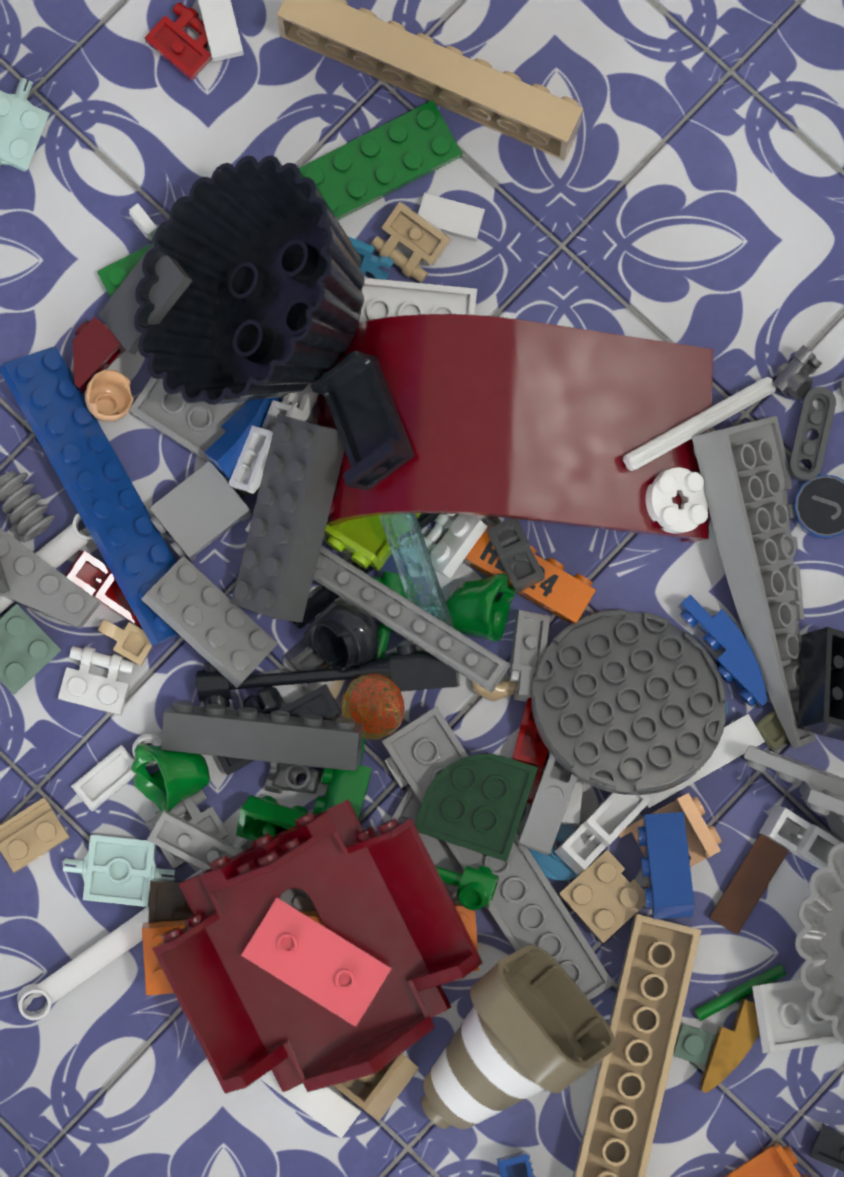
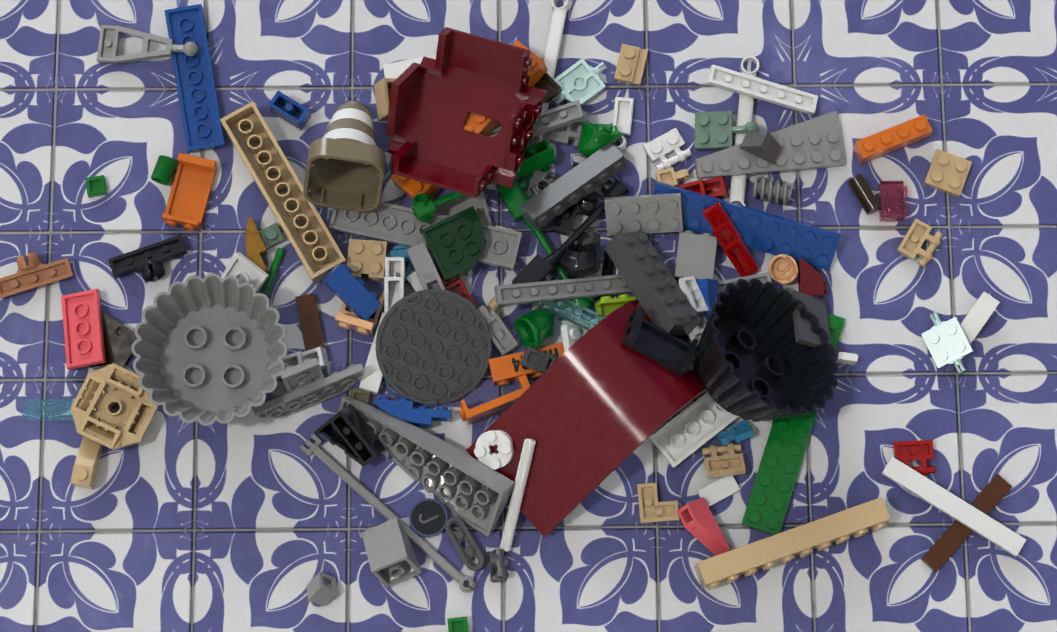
camera: 130 degrees right, 5 degrees down
coral plate [241,898,392,1027] -> none
clear yellow tile [342,674,405,740] -> none
none -> orange panel [458,374,530,425]
none -> tan plate [637,483,679,524]
none -> coral slope [677,497,731,556]
none -> red slope [703,202,759,277]

